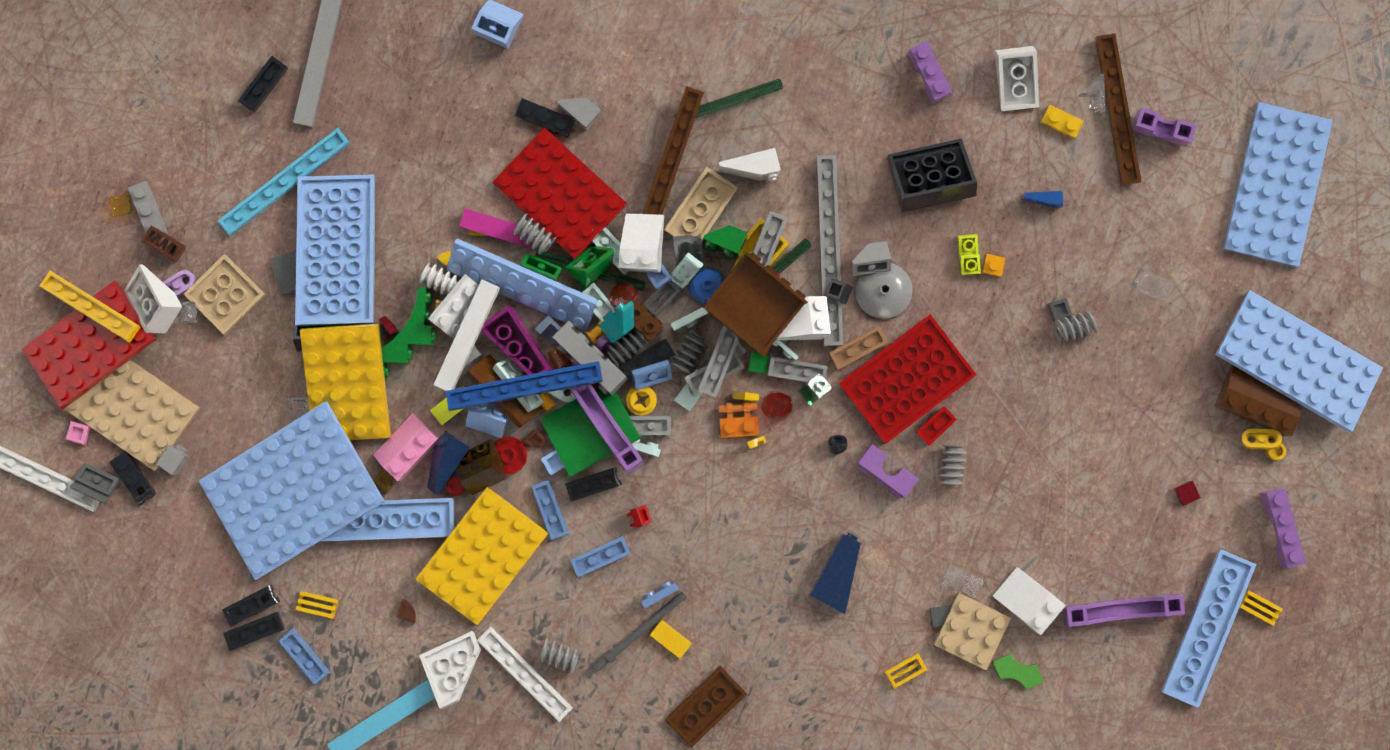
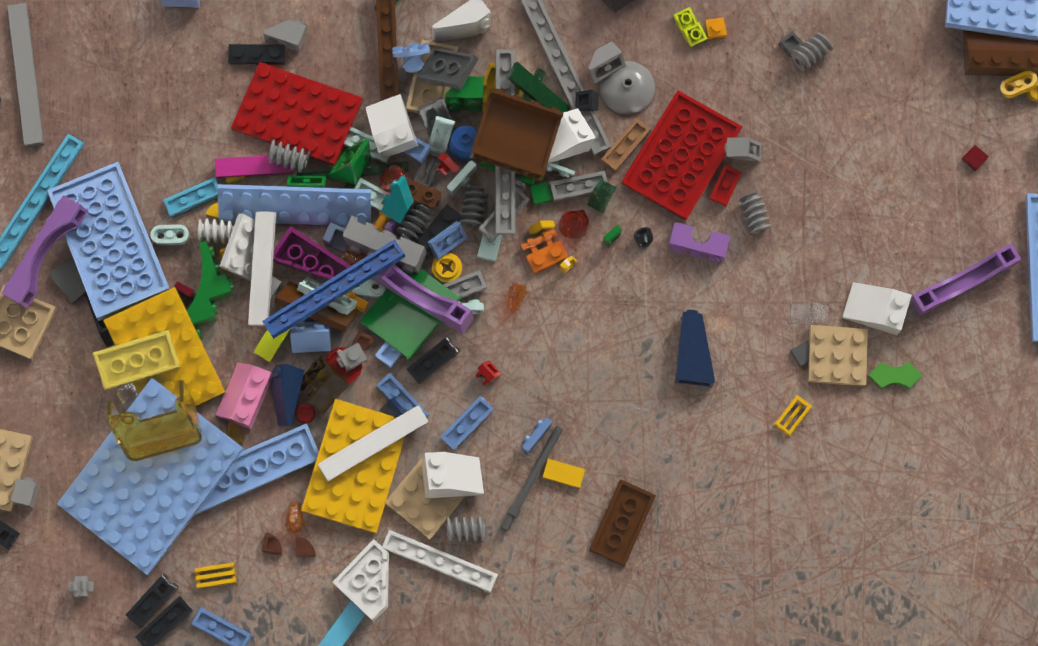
camera: 25 degrees left, 10 degrees down
none -> medium lavender arch [2,195,89,309]
none -> light grey gear [68,576,93,598]
none -> light yellow tile [93,330,181,390]
none -> clear yellow windscreen [107,380,202,461]
none -> light aqua plate [150,225,190,245]
none -> medium azure tile [163,177,218,218]
none -> copper tile [262,532,282,555]
none -> clear orange cone [285,502,305,532]
none -> white tile [318,405,429,482]
none -> light grey bracket [336,343,368,371]
none -> dark blue tile [379,397,406,418]
none -> tan plate [385,458,466,540]
none -> light blue plate [392,43,430,73]
none -> dark grey tile [417,47,479,90]
none -> white slope [421,452,484,498]
none -> red tile [436,152,461,176]
none -> dark green tile [506,62,570,113]
none -> clear orange cone [507,282,527,312]
none -> green tile [602,225,622,246]
none -> light grey slope [725,137,761,162]

